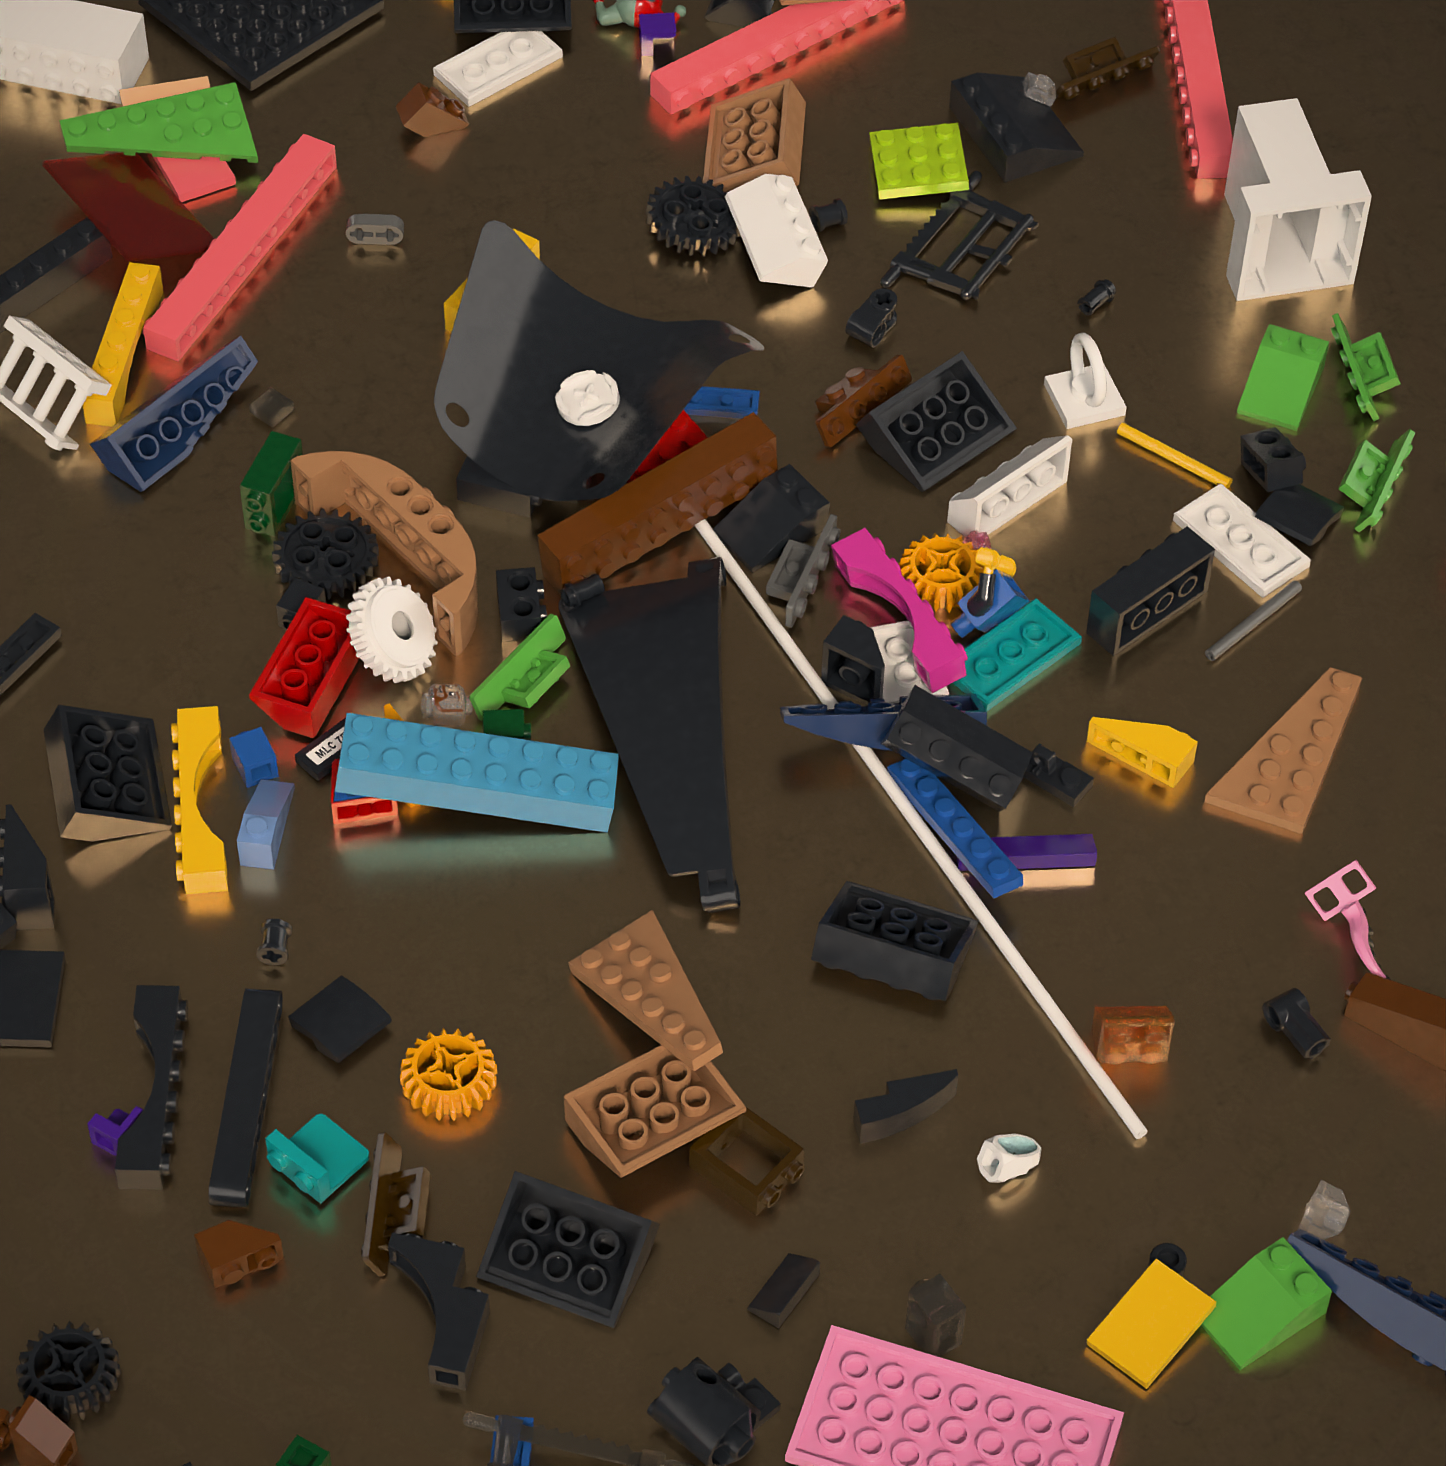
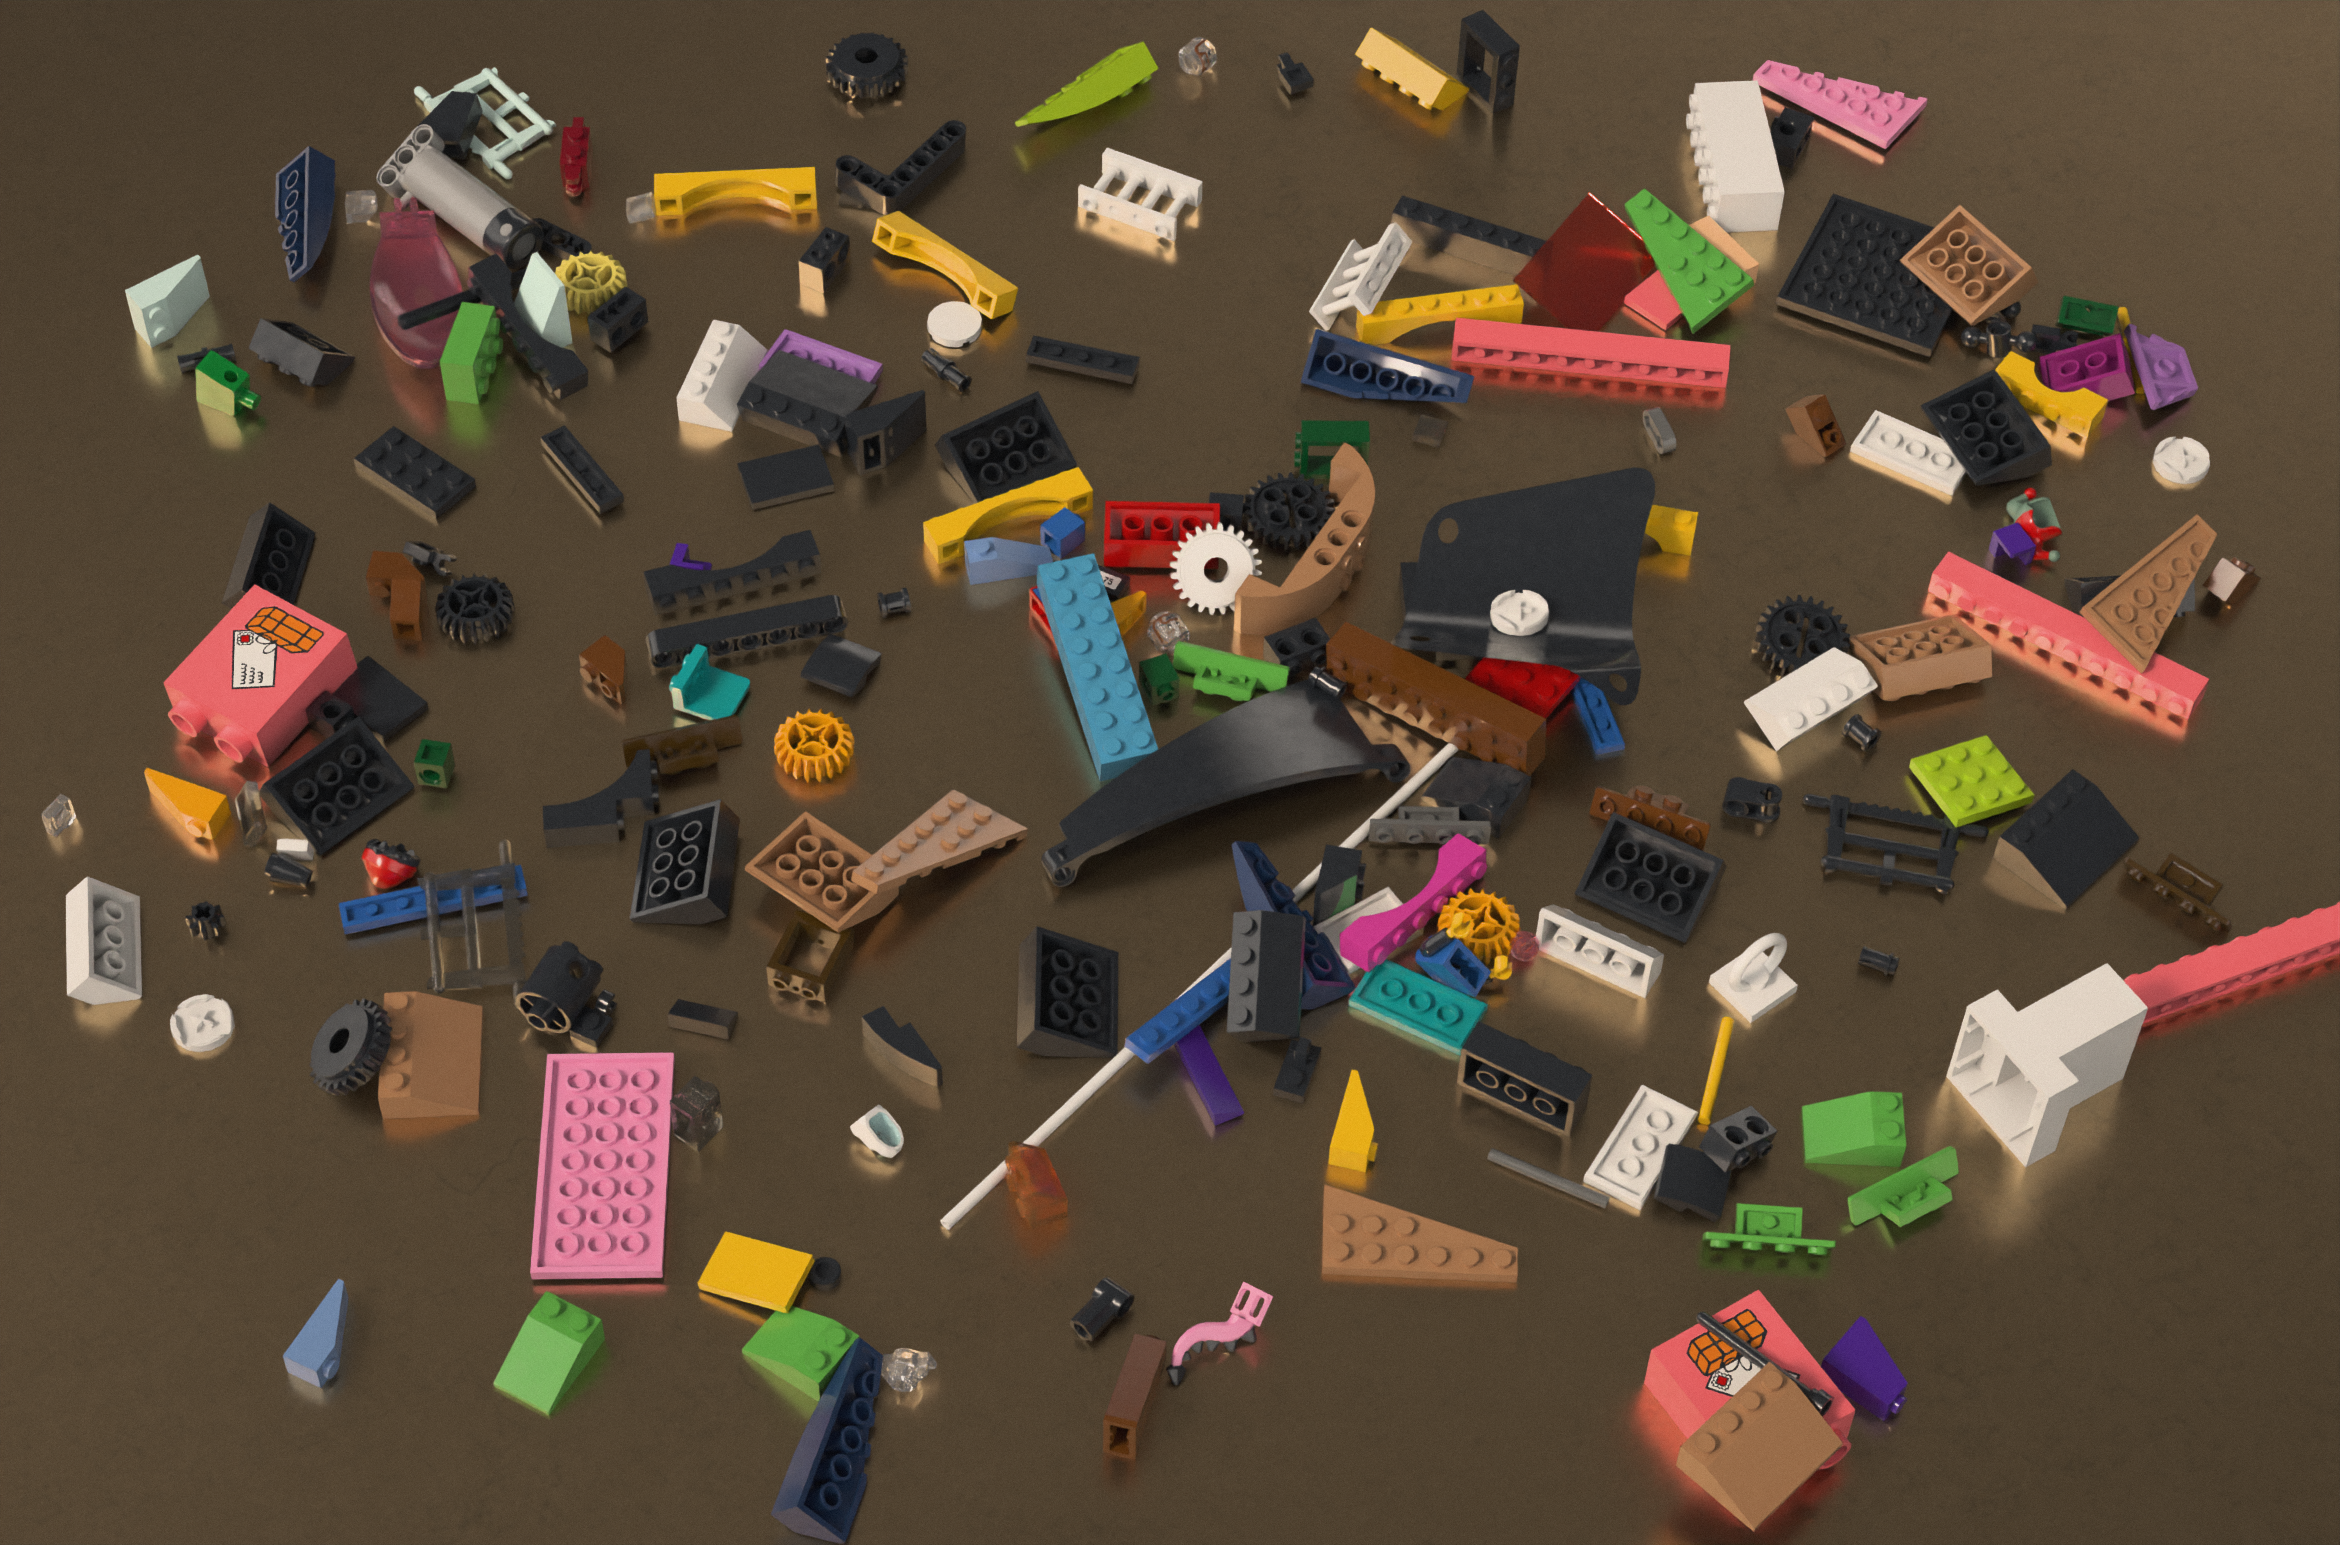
camera: 70 degrees right, 0 degrees up
clear plate [1023,72,1056,106] -> none

